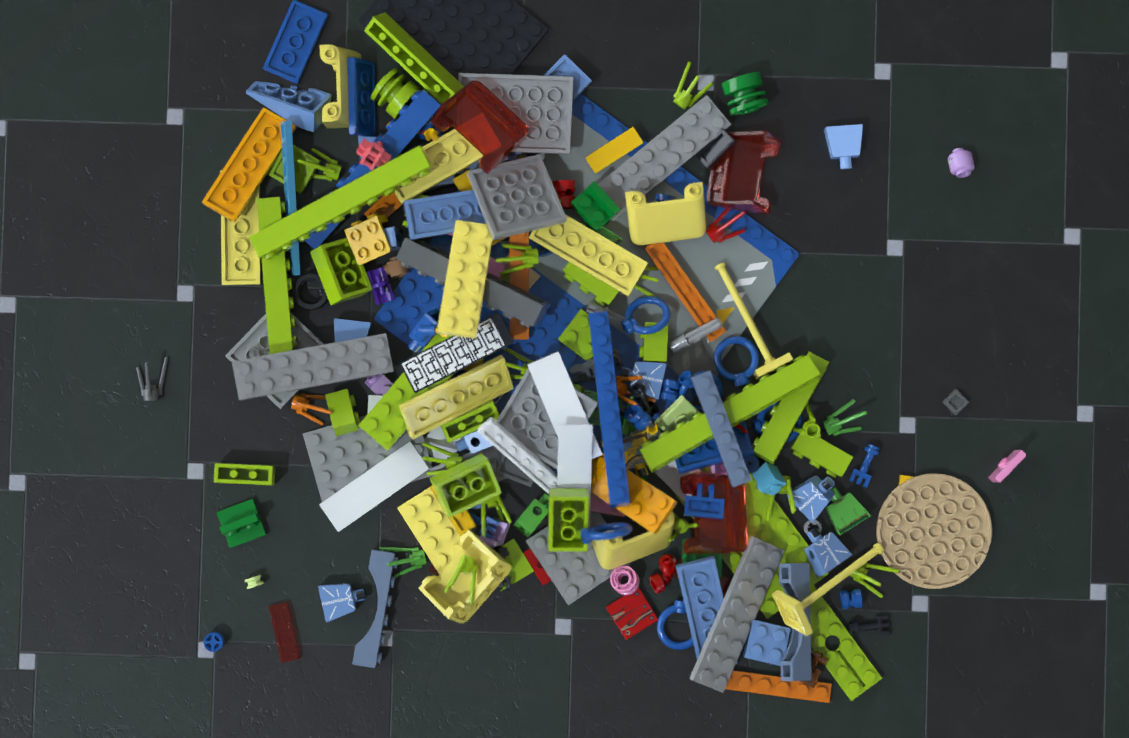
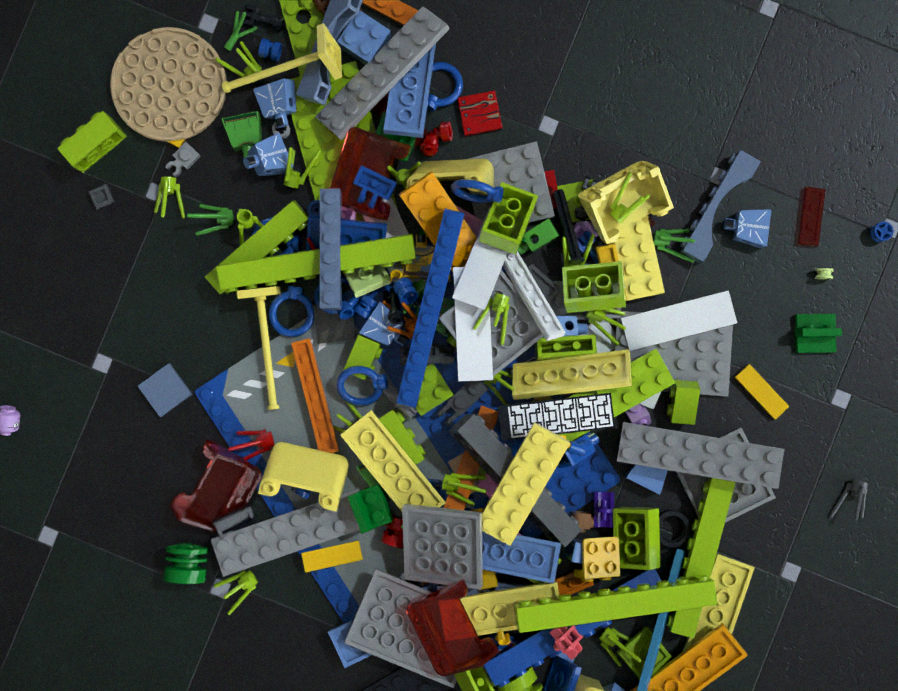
camera: 160 degrees left, 0 degrees up
lime brick [214,463,275,485] -> none
orange plant [291,393,332,425] -> none
bright pink wheel [610,565,640,595] -> none
light grey axle [668,318,723,353] -> none
medium azure brick [752,462,786,496] -> none
lime brick [790,428,853,478] -> none
light blue torso [824,124,863,169] -> none
blue hinge [849,443,880,488] -> none
bright pink plate [988,450,1026,482] -> none
none -> lime brick [57,111,127,173]
none -> sand blue tile [138,363,193,417]
none -> lime plant [154,177,185,218]
none -> light grey plate [166,142,201,177]
none -> bright green plant [224,11,258,51]
none -> dark grey hinge [437,381,488,426]
none -> lime plant [473,293,510,345]
none -> black axle [553,189,585,265]
none -> yellow tile [734,364,789,420]

